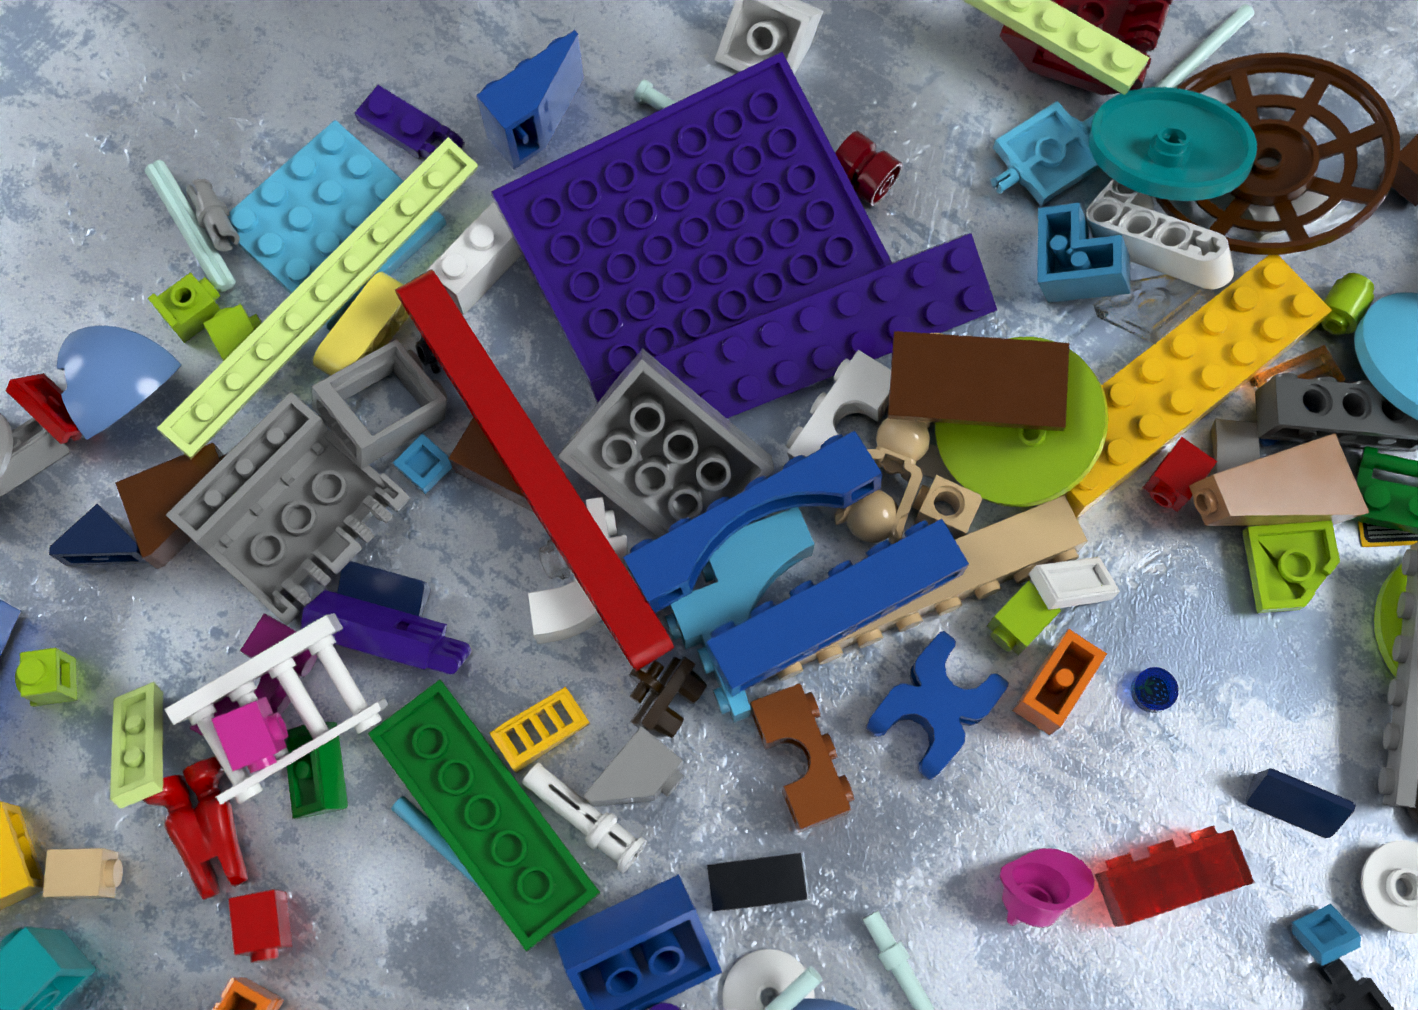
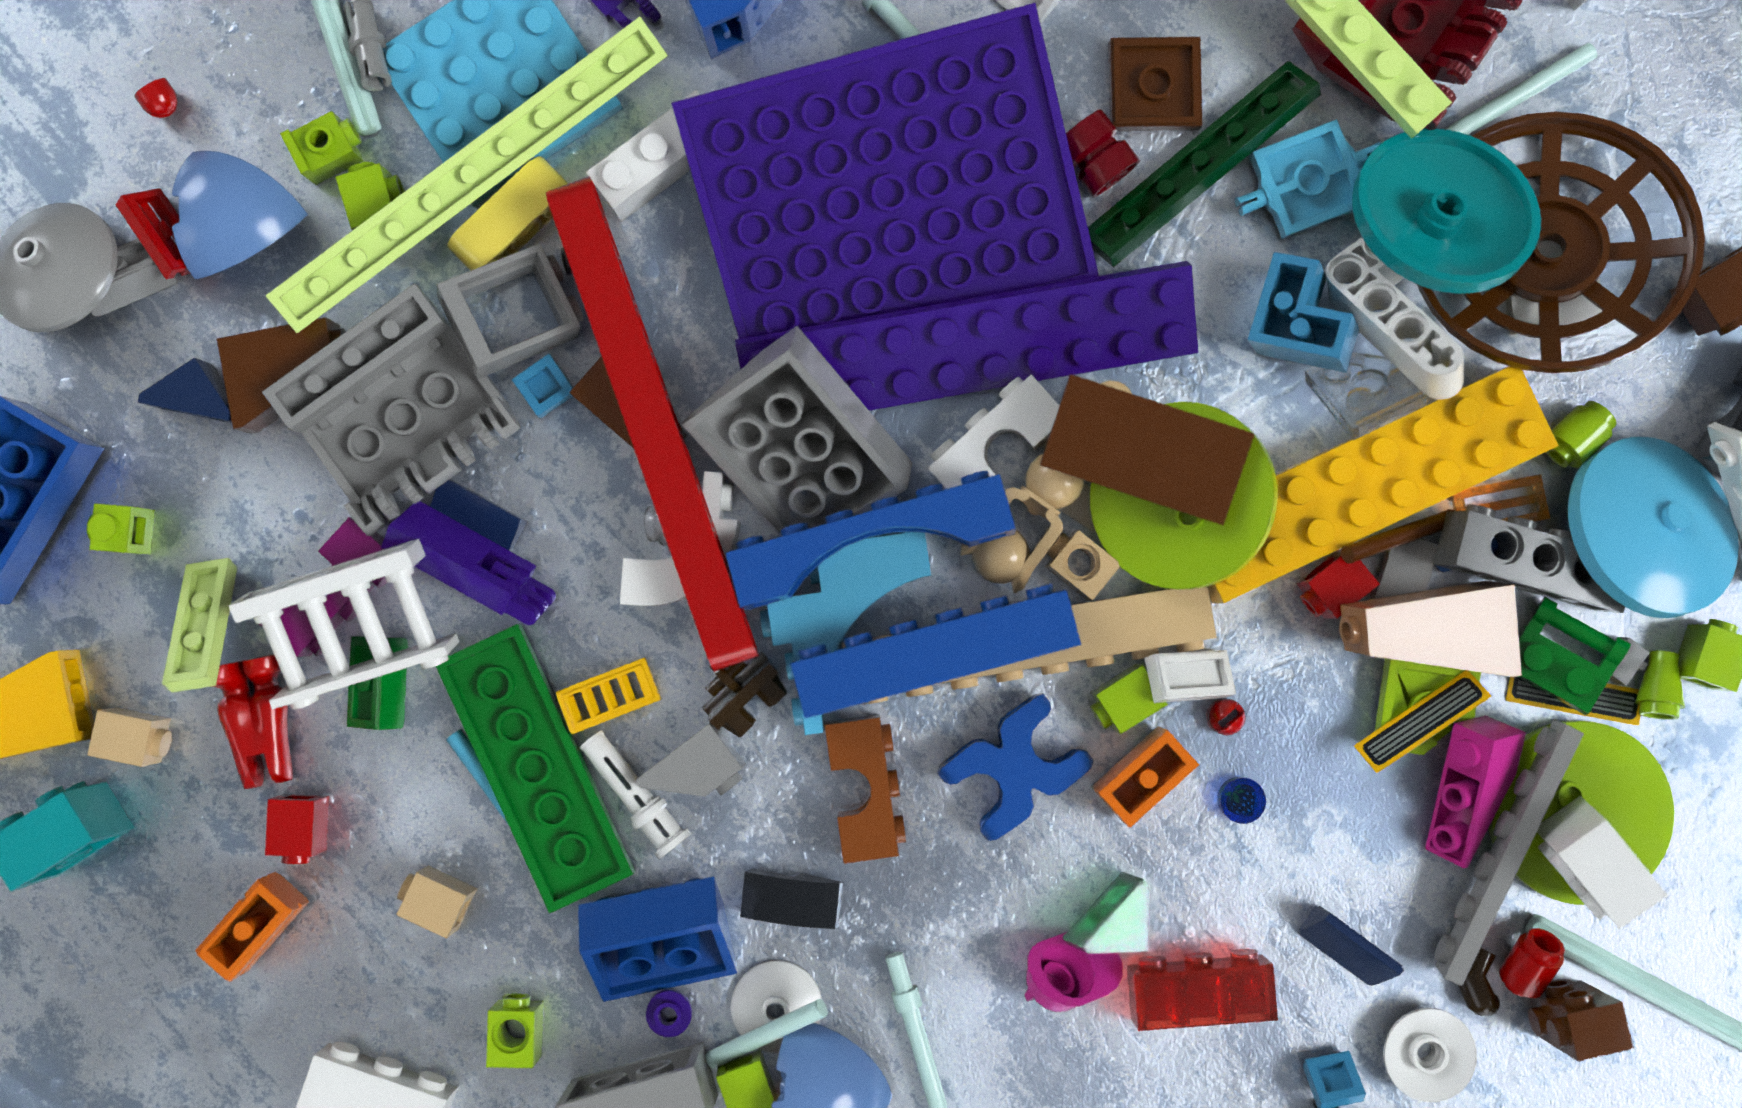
camera: 10 degrees right, 15 degrees up
dark pink brick [211,697,288,773] -> none
none -> red hinge [134,78,177,118]
none -> tan brick [396,865,478,939]
none -> clear green slope [1062,872,1150,954]
none -> dark green plate [1088,61,1321,268]
none -> reddish brown tile [1108,37,1202,131]
none -> red hinge [1206,698,1246,735]
none -> reddish brown bar [1341,509,1453,564]
none -> sticker [1354,670,1491,773]
none -> dark pink slope [1425,715,1526,868]

